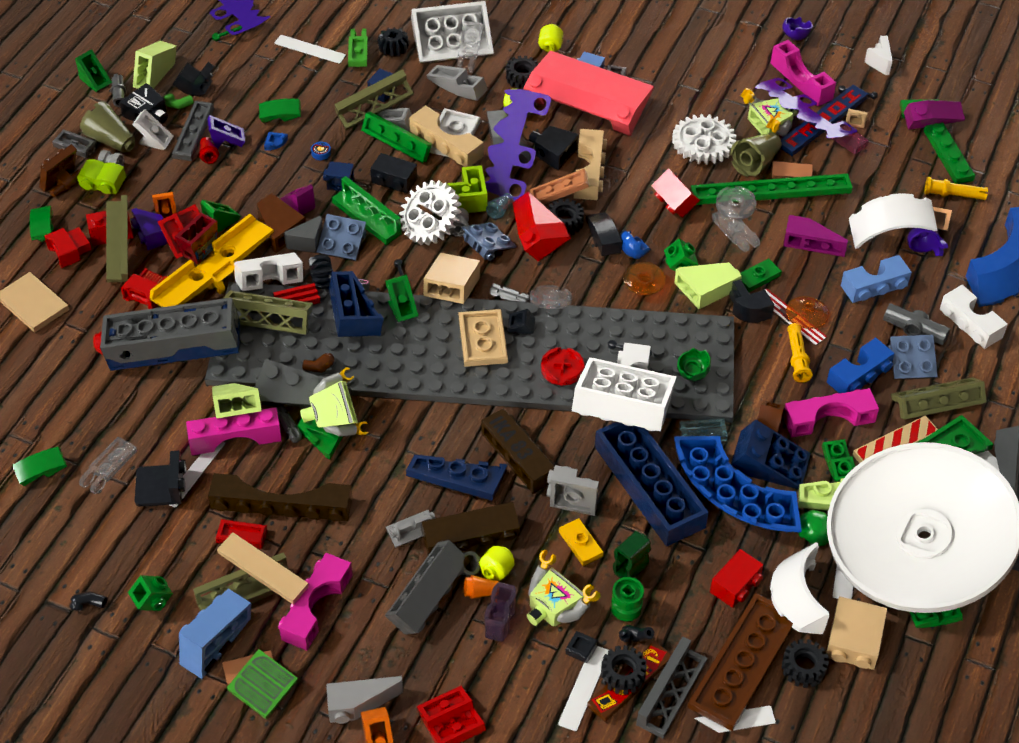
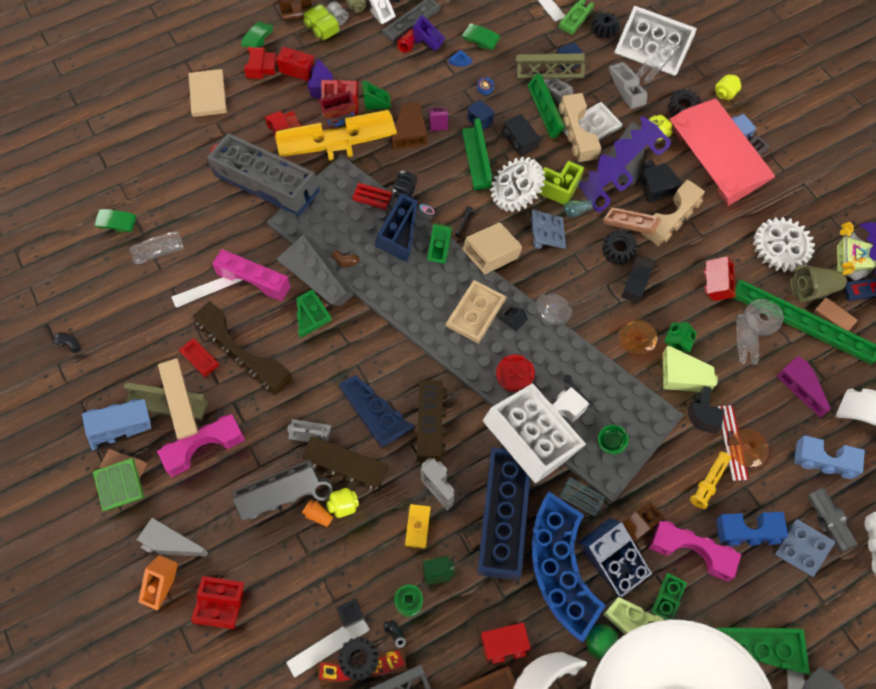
camera: 35 degrees right, 15 degrees up
olive fence [106,195,128,282] -> none
green brick [128,575,173,611] -> none
black bracket [134,450,186,507] -> none
orange slope [152,192,177,218] -> none
yellowish green slope [212,383,262,418] -> none
olive fence [223,290,313,335] -> none
white arch [234,252,303,291] -> none
dark grey axle [276,405,303,443] -> none
dark grey slope [284,216,323,253] -> none
torso [300,367,369,437] -> none
sand blue hinge [316,214,367,261] -> none
light grey wheel [449,208,469,236] -> none
clear purple brick [484,582,516,642] -> none
axle [490,283,530,302] -> none
red wedge [512,192,571,261] -> none
torso [527,550,600,626] -> none
blue hair [620,231,651,259] -> none
green plate [740,258,782,292] -> none
tile [853,415,938,463] -> none
olive fence [891,377,987,419] -> none

